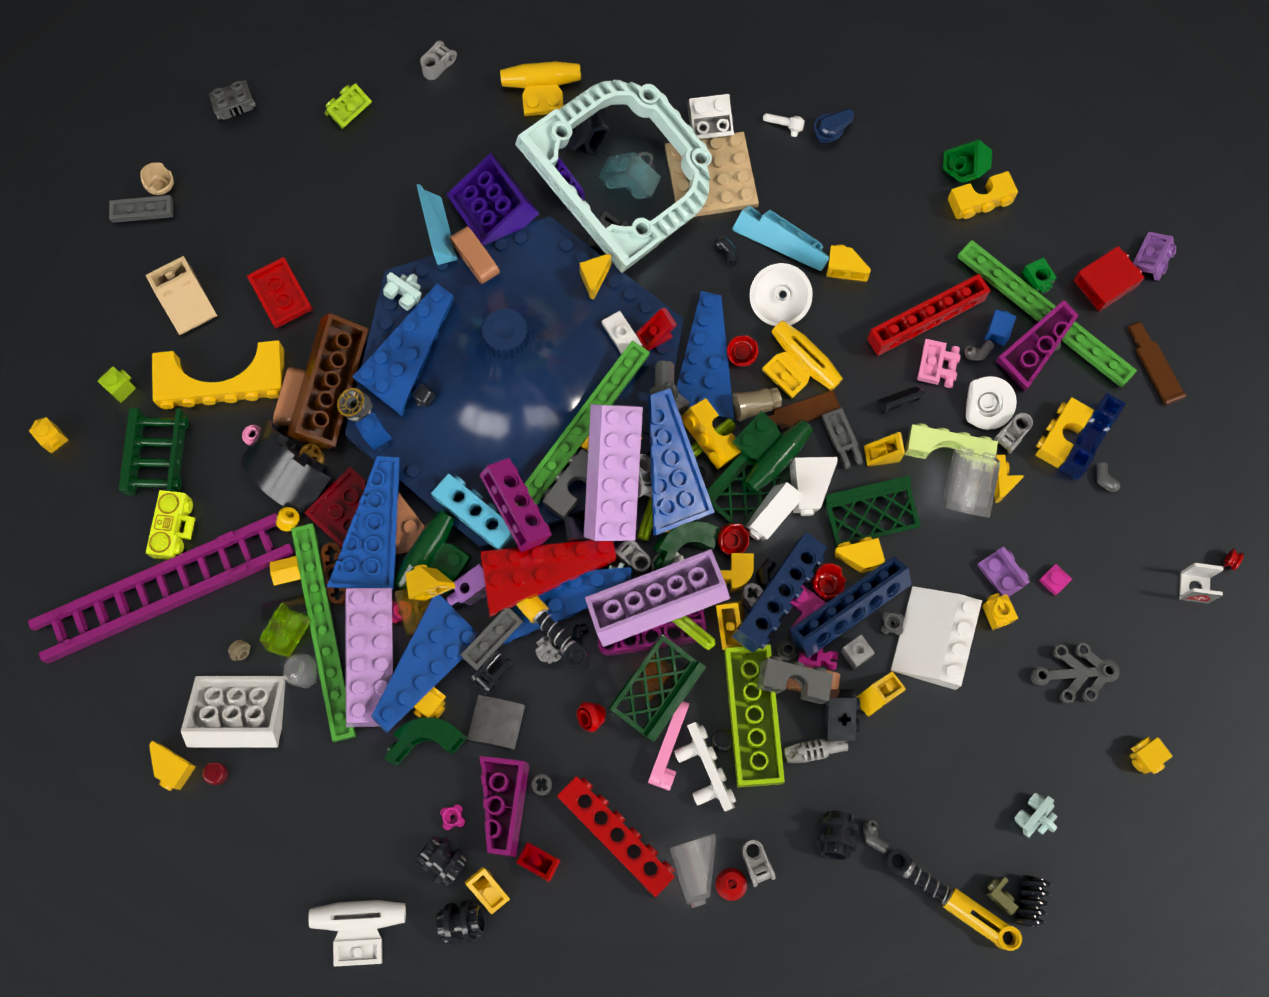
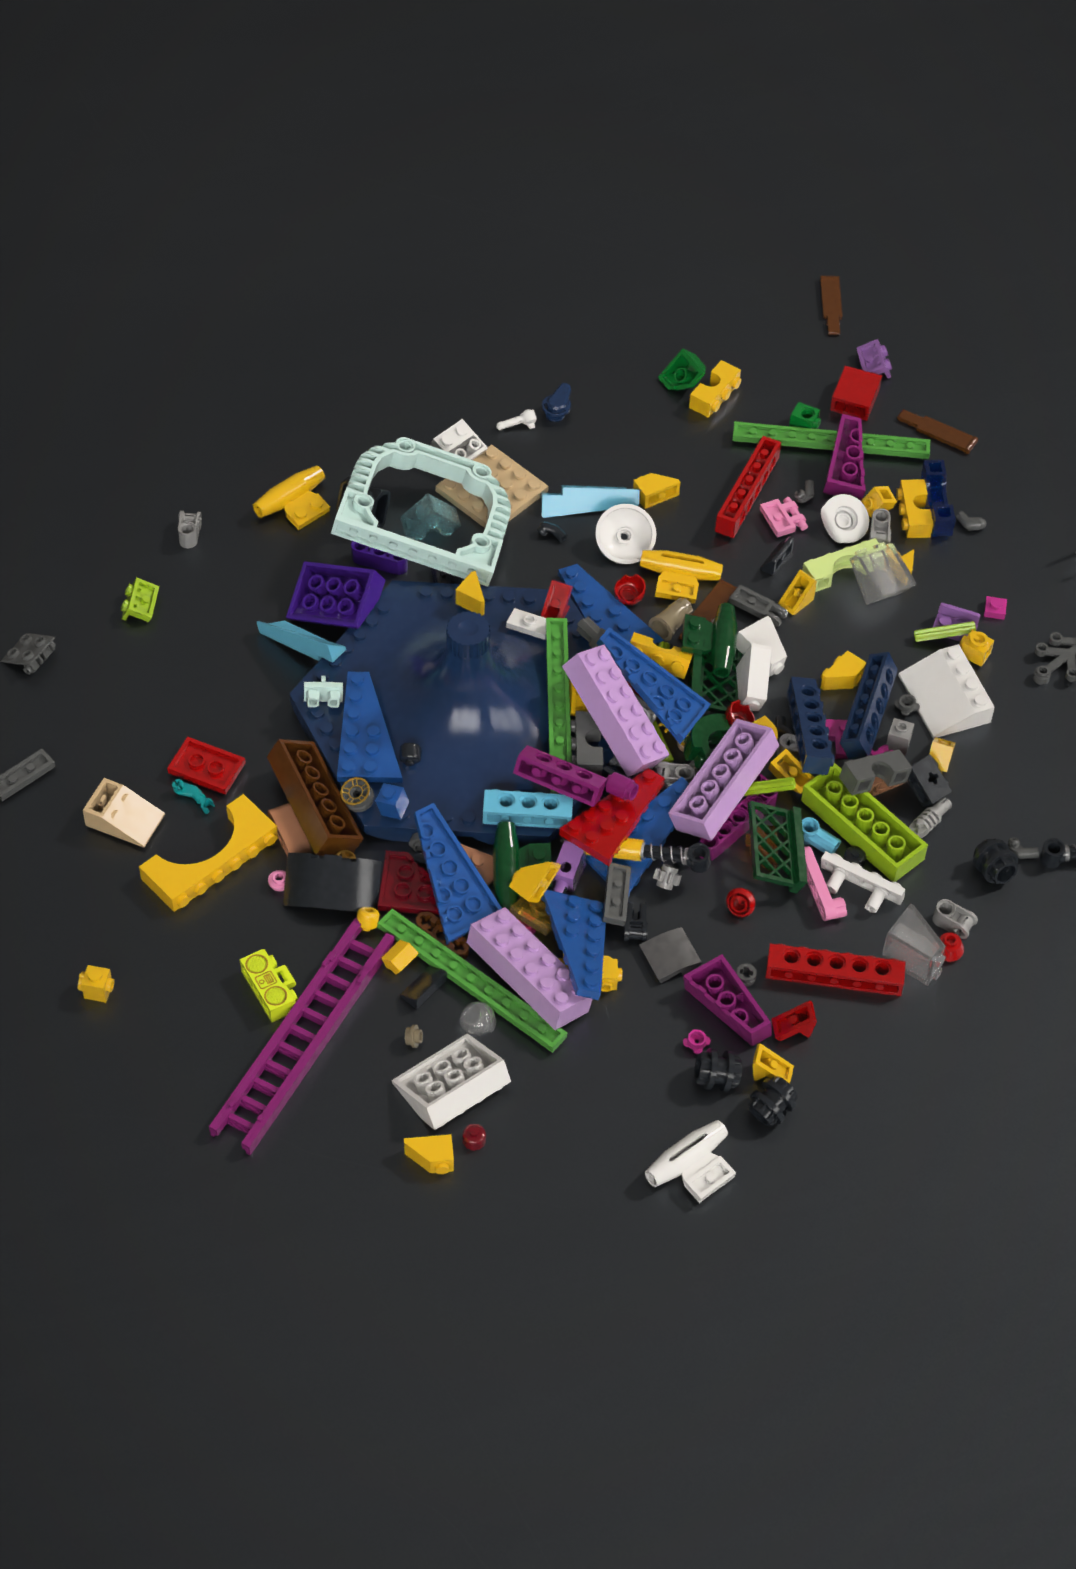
camera: 40 degrees left, 20 degrees down
lime brick [97,367,136,403] -> none
dark green fence [119,408,189,496] -> none
tan hair [140,163,174,196] -> none
clear neon green bracket [259,603,312,657] -> none
dark green arch [384,717,468,766] -> none
nougat beam [449,226,500,284] -> none
red hair [812,563,846,599] -> none
dark green fence [823,475,921,547] -> none
blue brick [984,310,1016,346] -> none
none -> teal arm [172,779,215,814]
none -> magenta brick [605,772,639,801]
none -> medium azure piece [802,817,841,853]
none -> reddish brown piece [820,276,842,335]
none -> yellow brick [861,486,897,517]
none -> lime axle [914,621,976,642]

